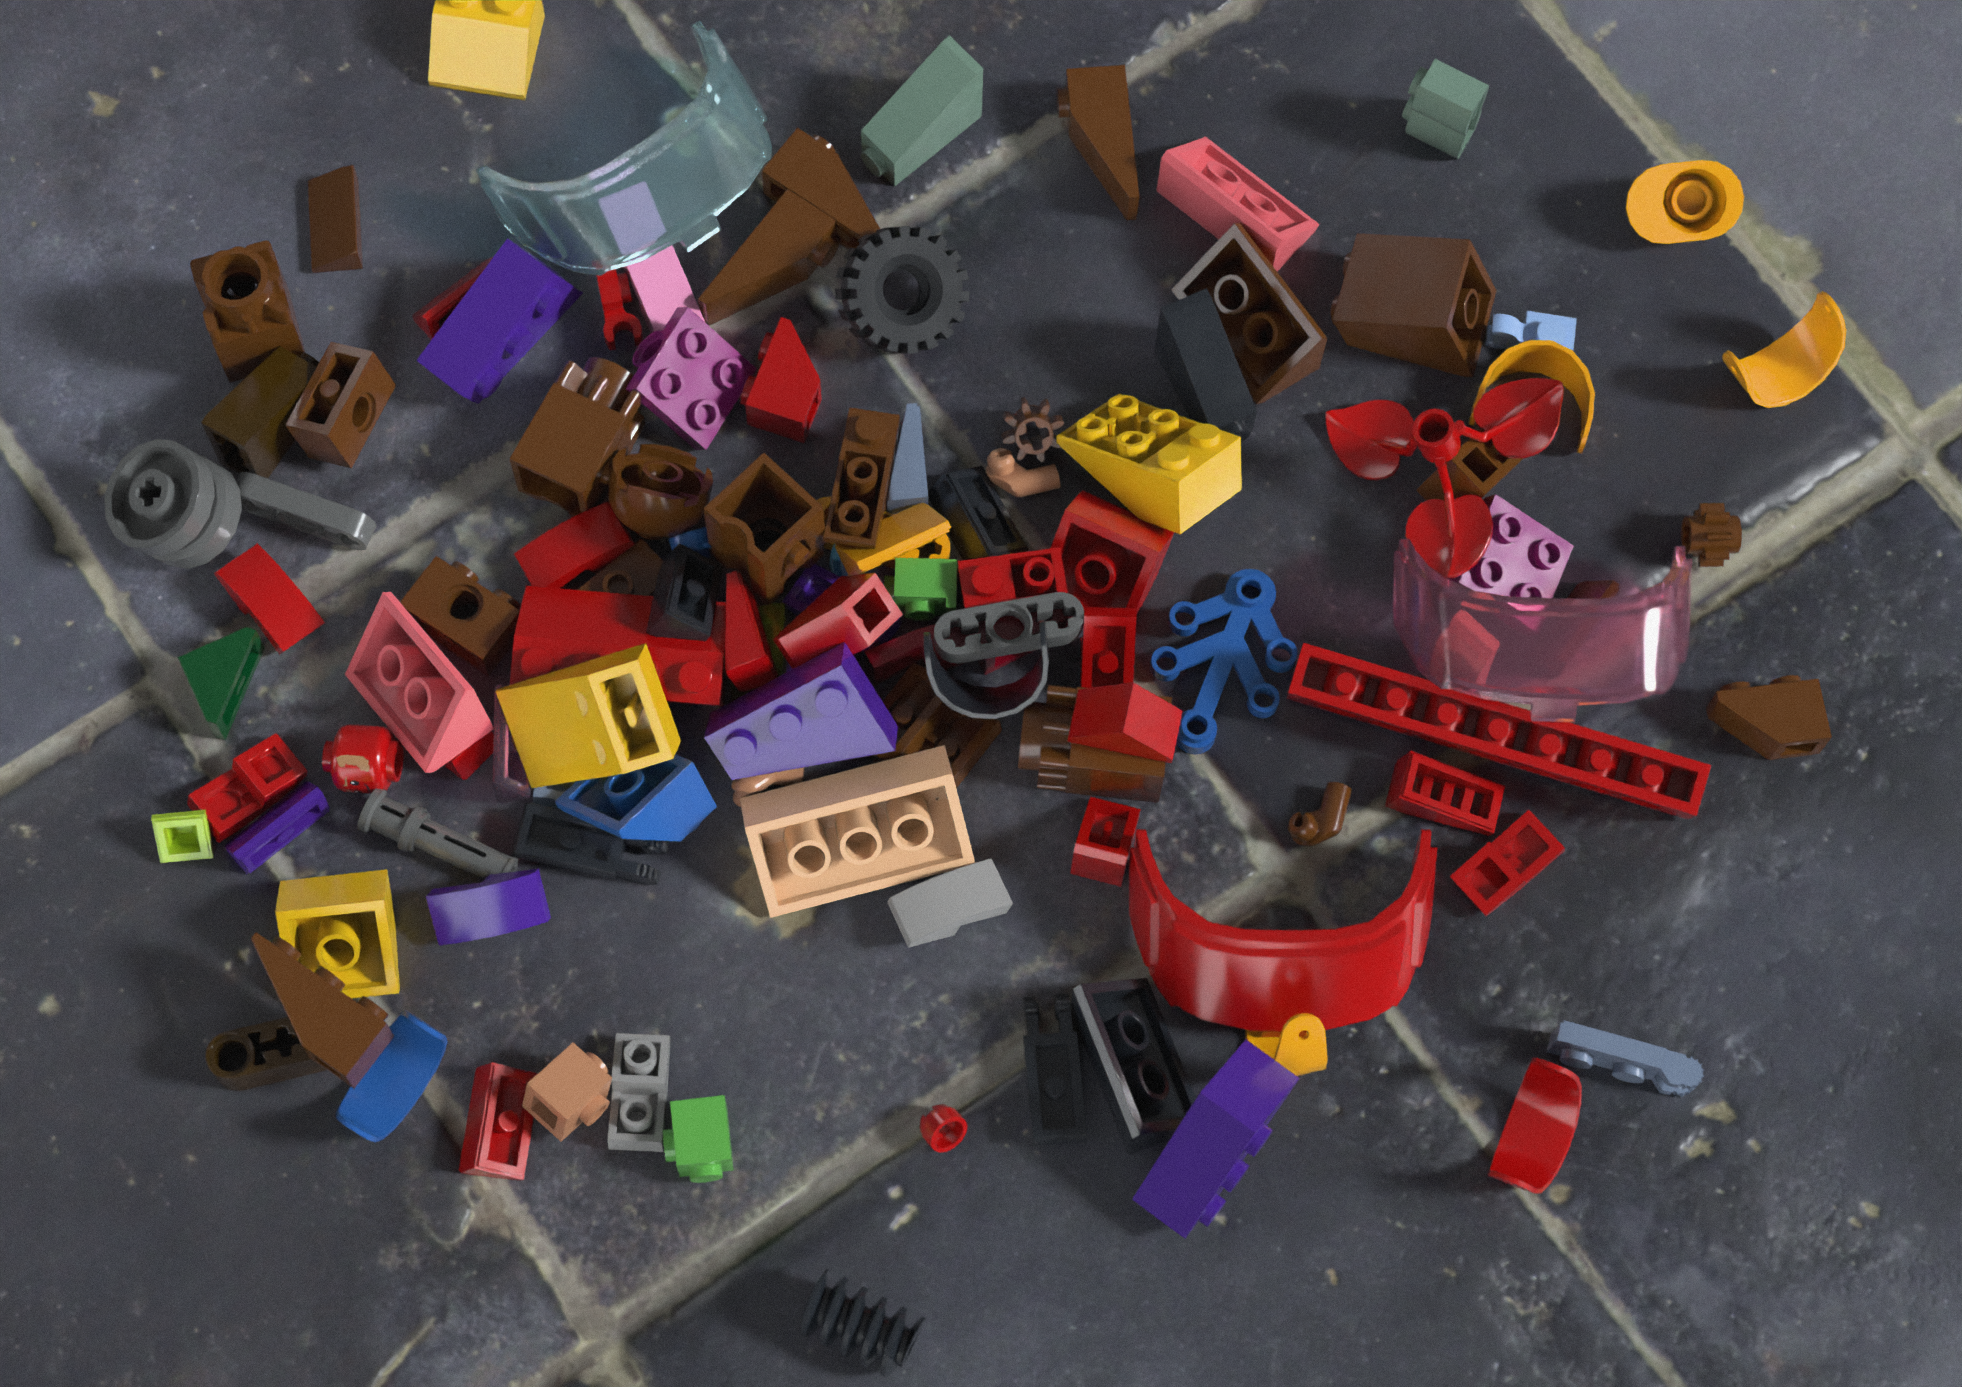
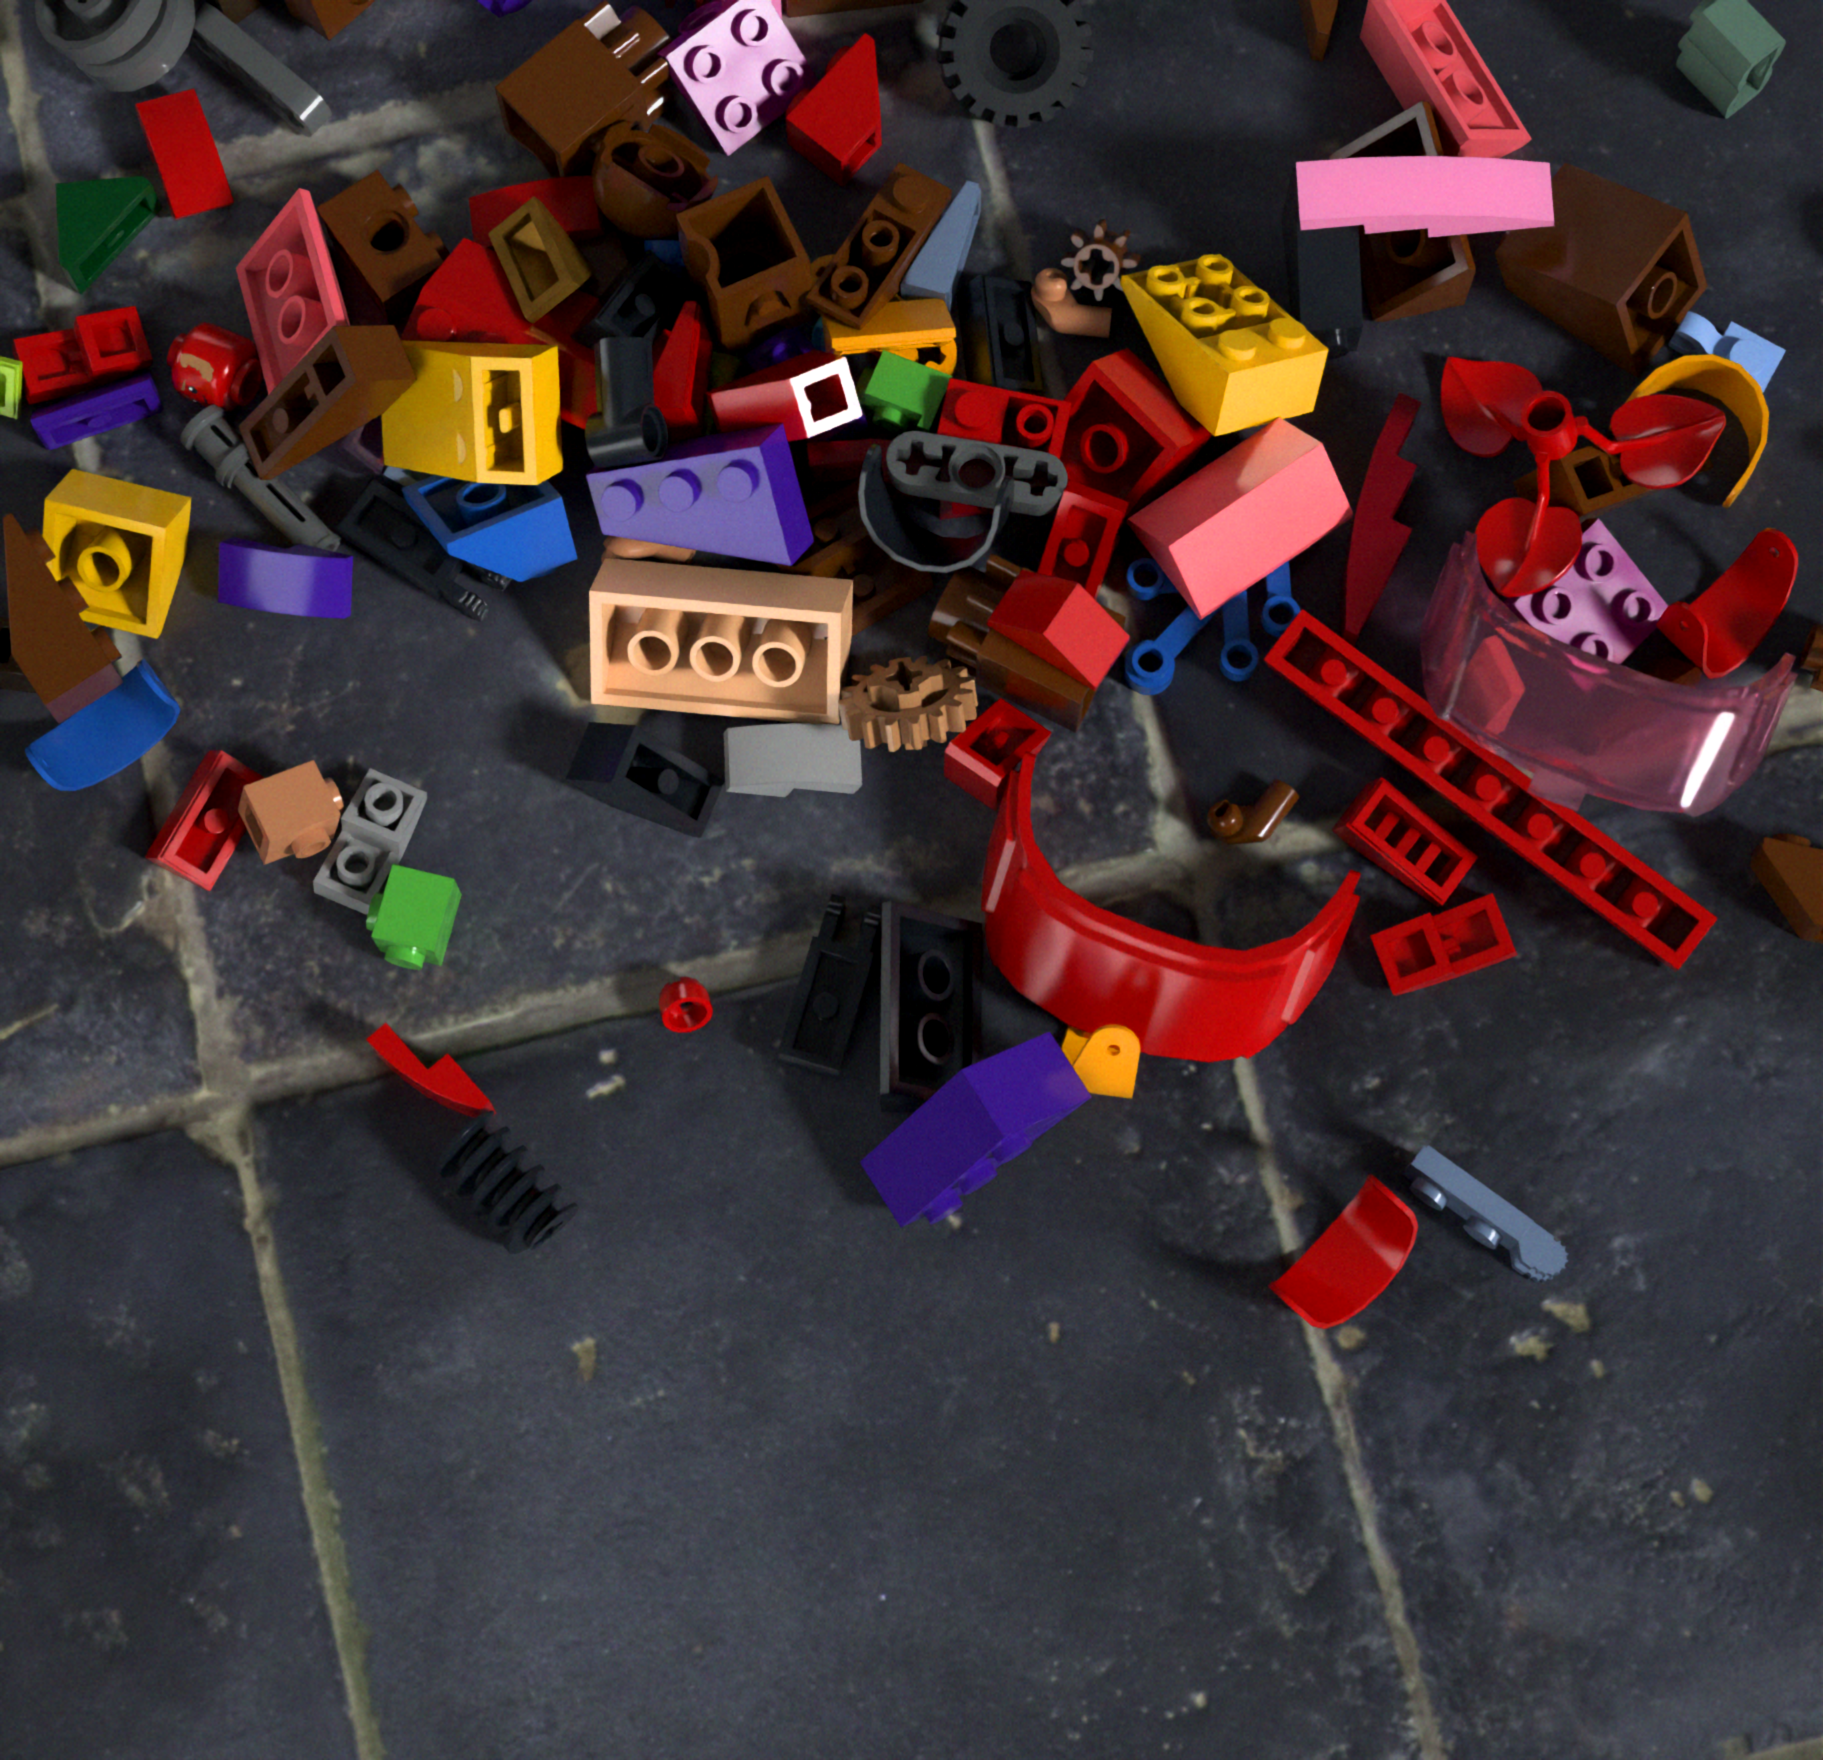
camera: 25 degrees right, 5 degrees up
none -> reddish brown slope [239,325,417,480]
none -> red slope [366,1023,497,1118]
none -> pearl gold slope [488,196,597,324]
none -> black slope [566,722,724,838]
none -> black piece [585,336,668,468]
none -> medium nougat gear [838,656,978,752]
none -> coral slope [1127,417,1353,620]
none -> bright pink slope [1296,156,1554,238]
none -> dark red slope [1339,392,1422,647]
none -> red piece [1656,528,1798,679]

